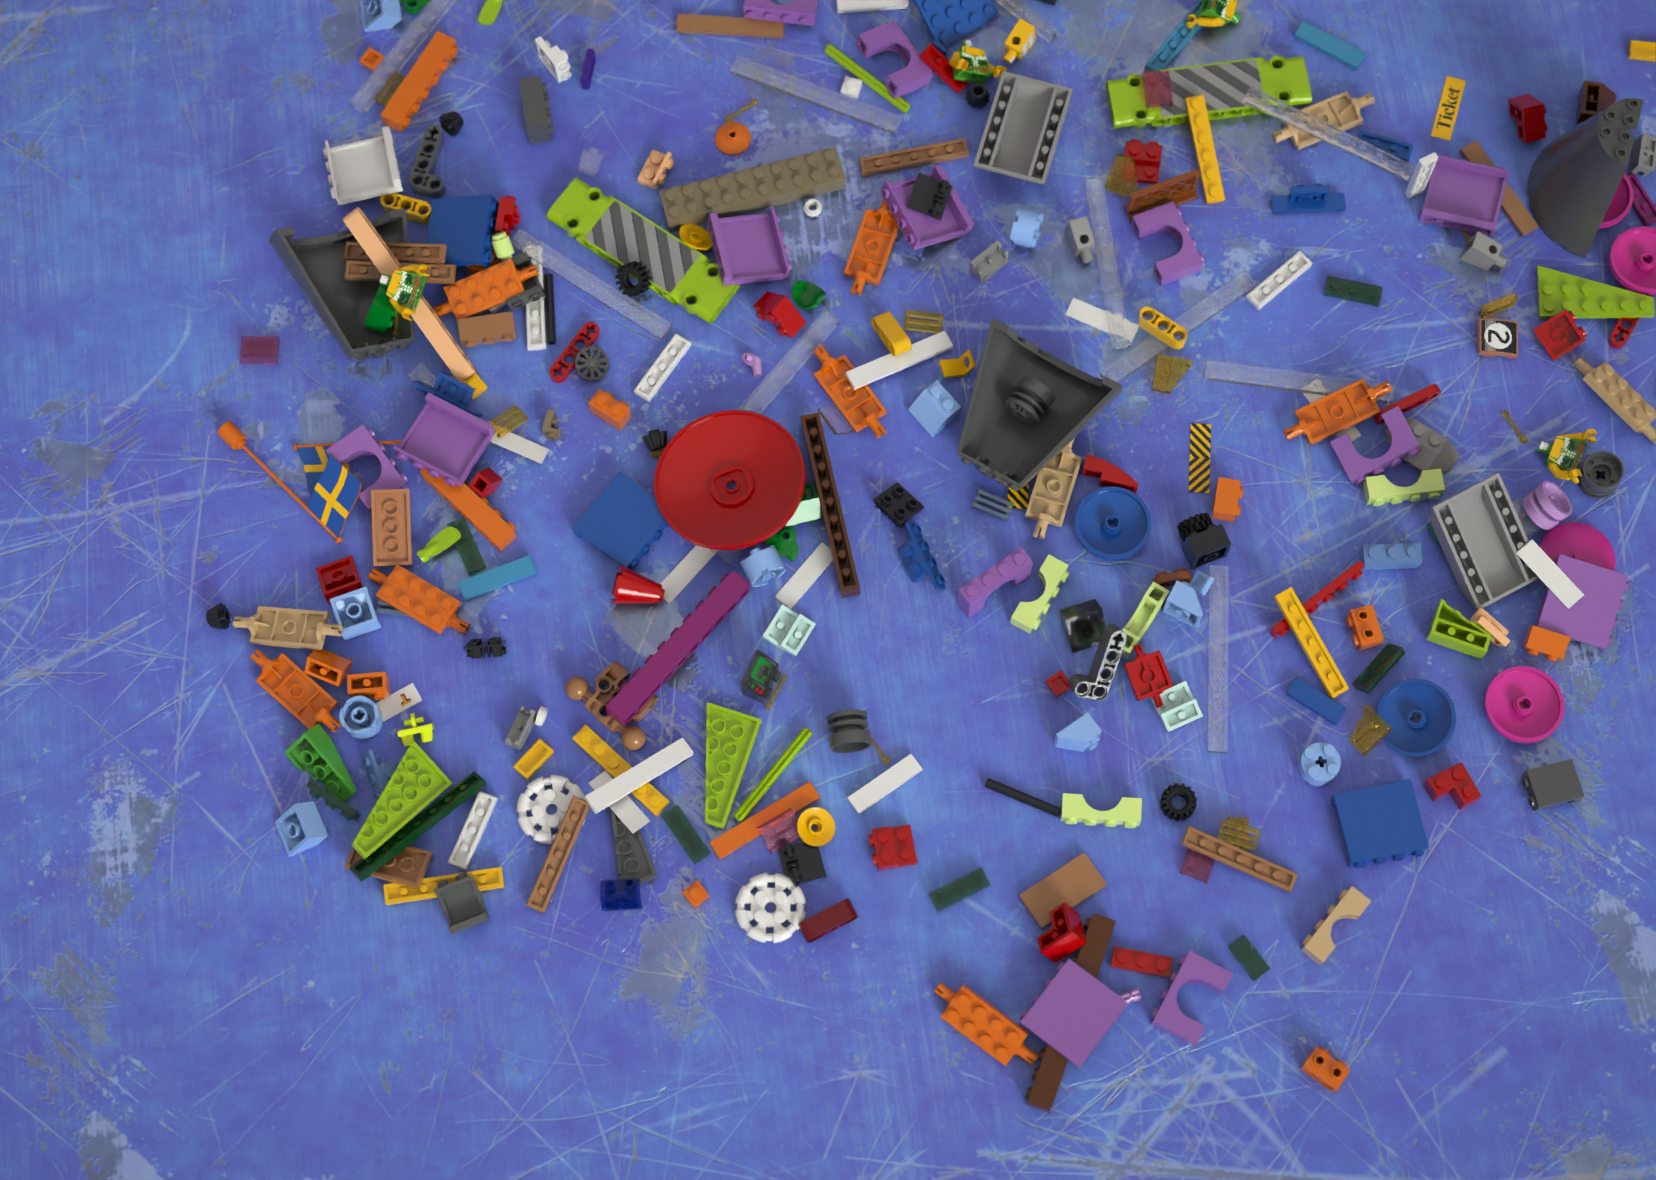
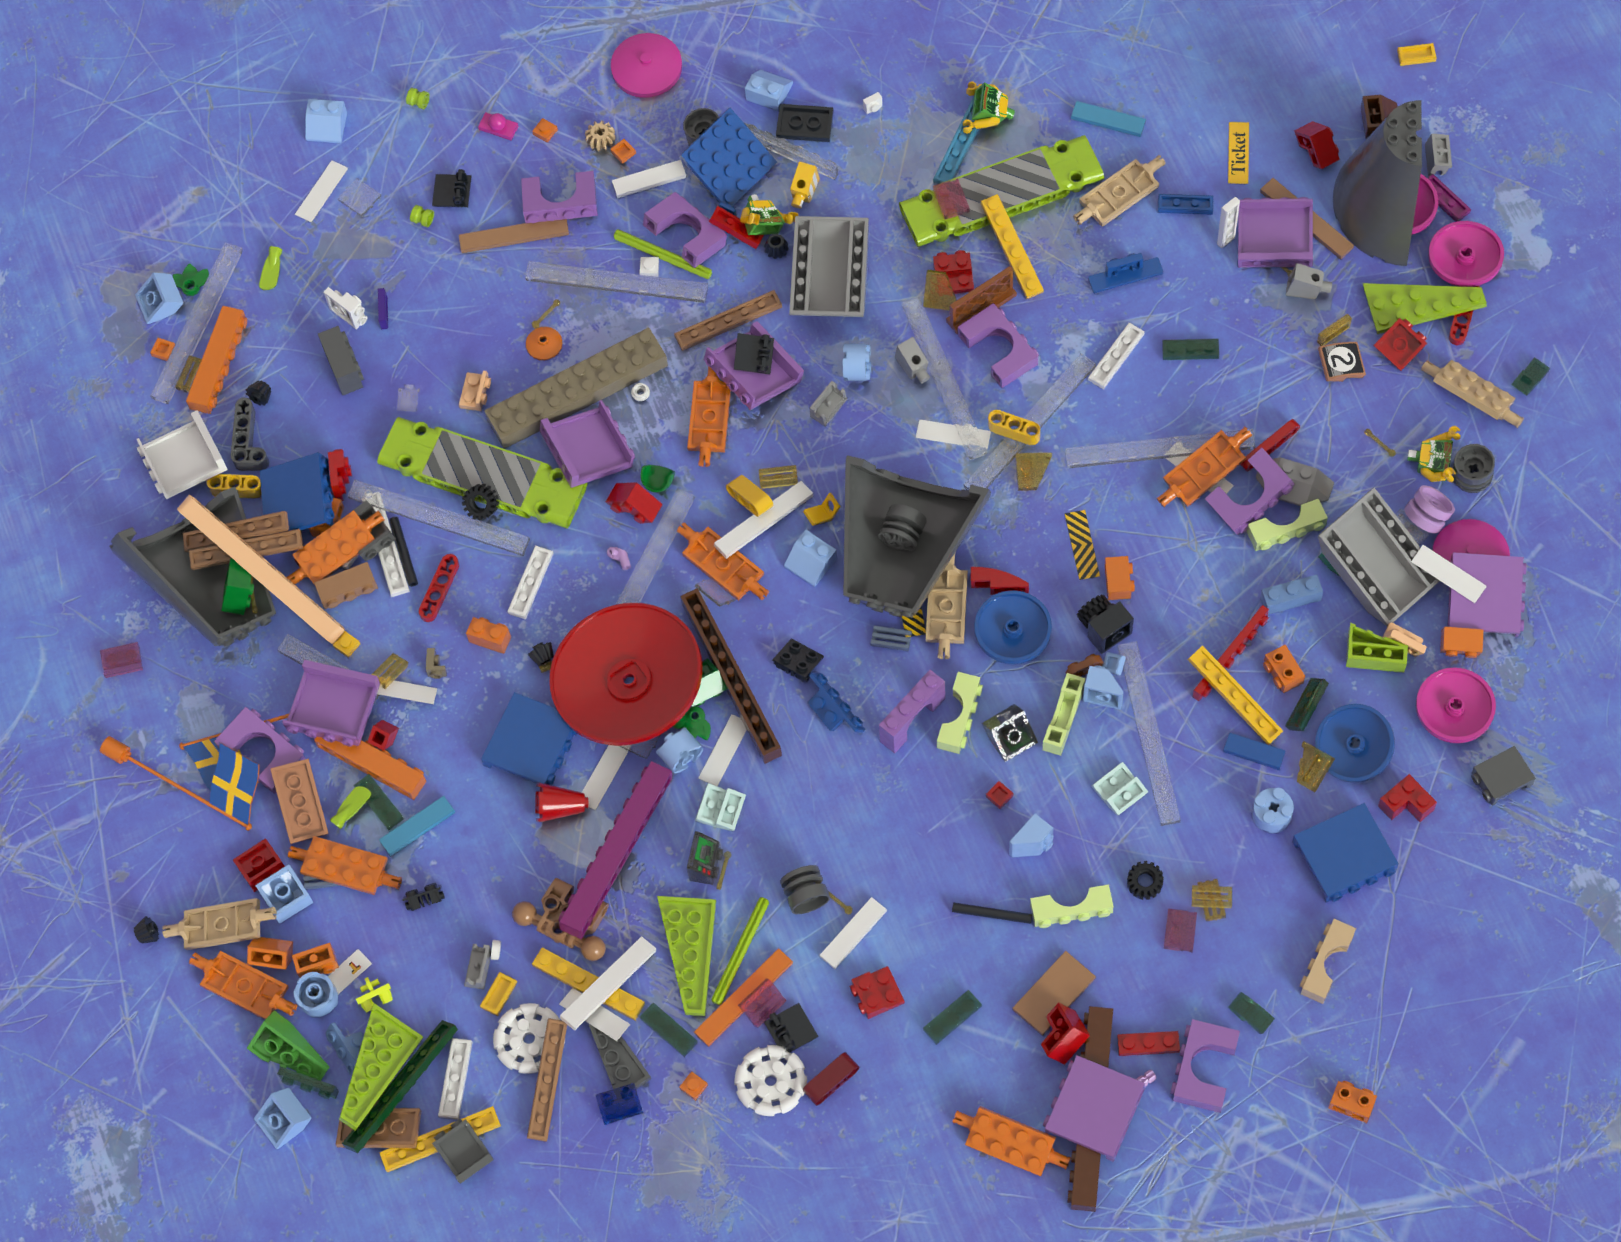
camera: 10 degrees left, 5 degrees down
torso [379,264,431,321] -> none
blue bracket [412,372,483,417] -> none
yellowish green brick [491,231,515,260] -> none
dark grey wheel [574,346,609,381] -> none
yellow dish [679,224,713,250] -> none
yellow dish [797,807,835,847] -> none
dark grey beam [1068,624,1127,700] -> none
red plate [1123,643,1174,708] -> none
medium nougat tile [1180,826,1298,893] -> none
clear plate [1243,86,1414,181] -> none

